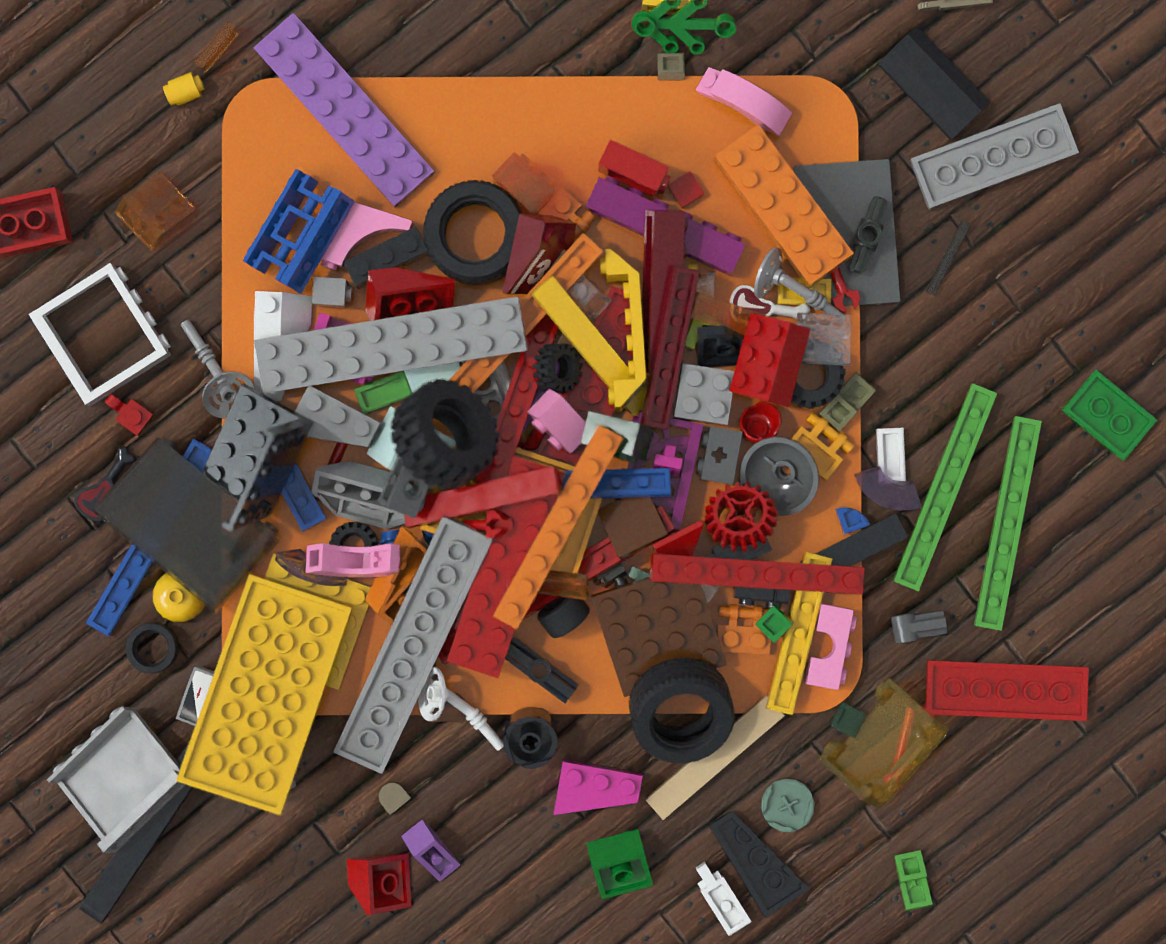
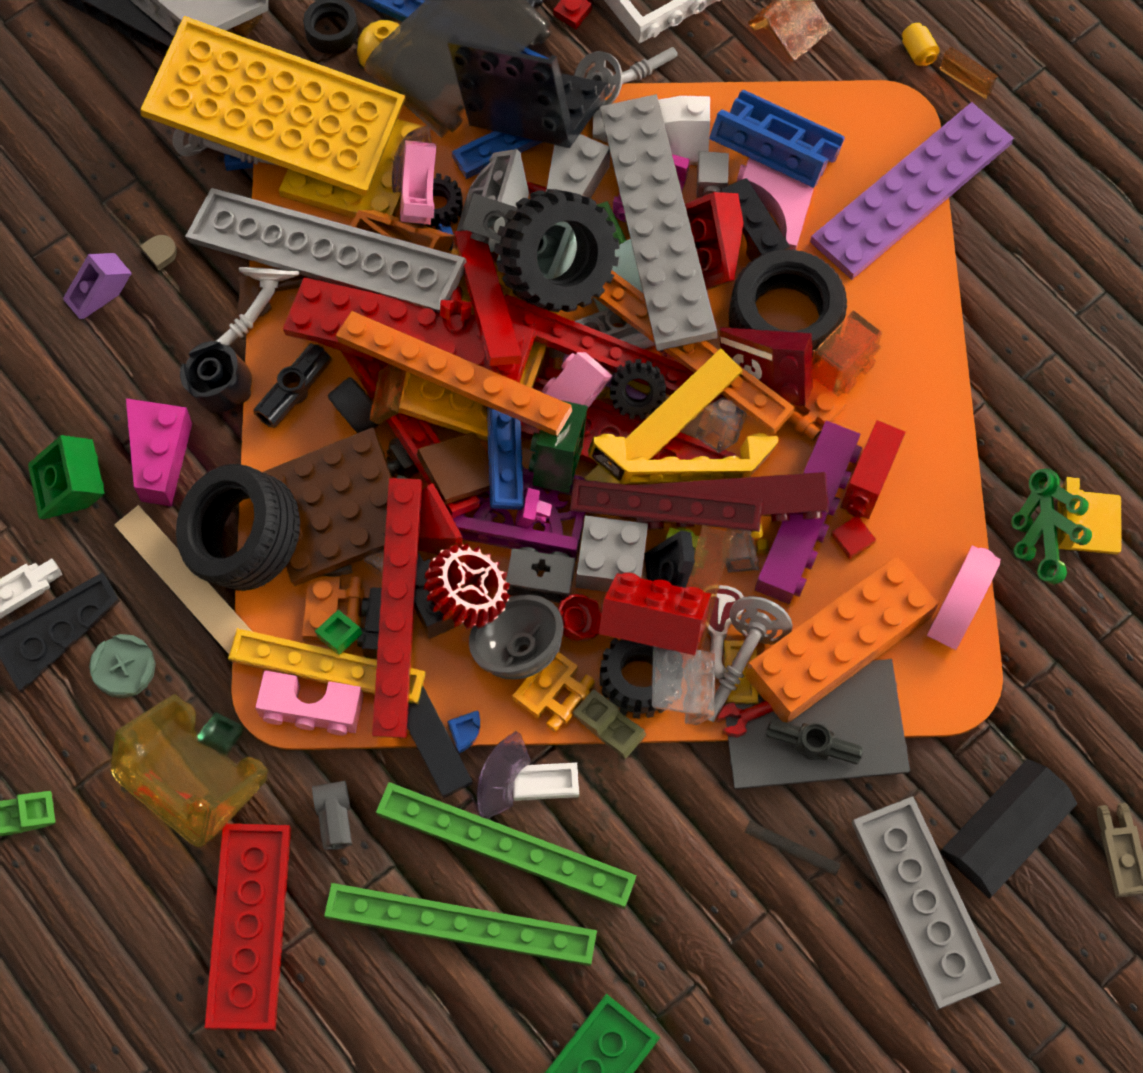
camera: 85 degrees right, 20 degrees down
red slope [347,853,412,915] -> none
dark tan tile [657,53,685,80] -> none

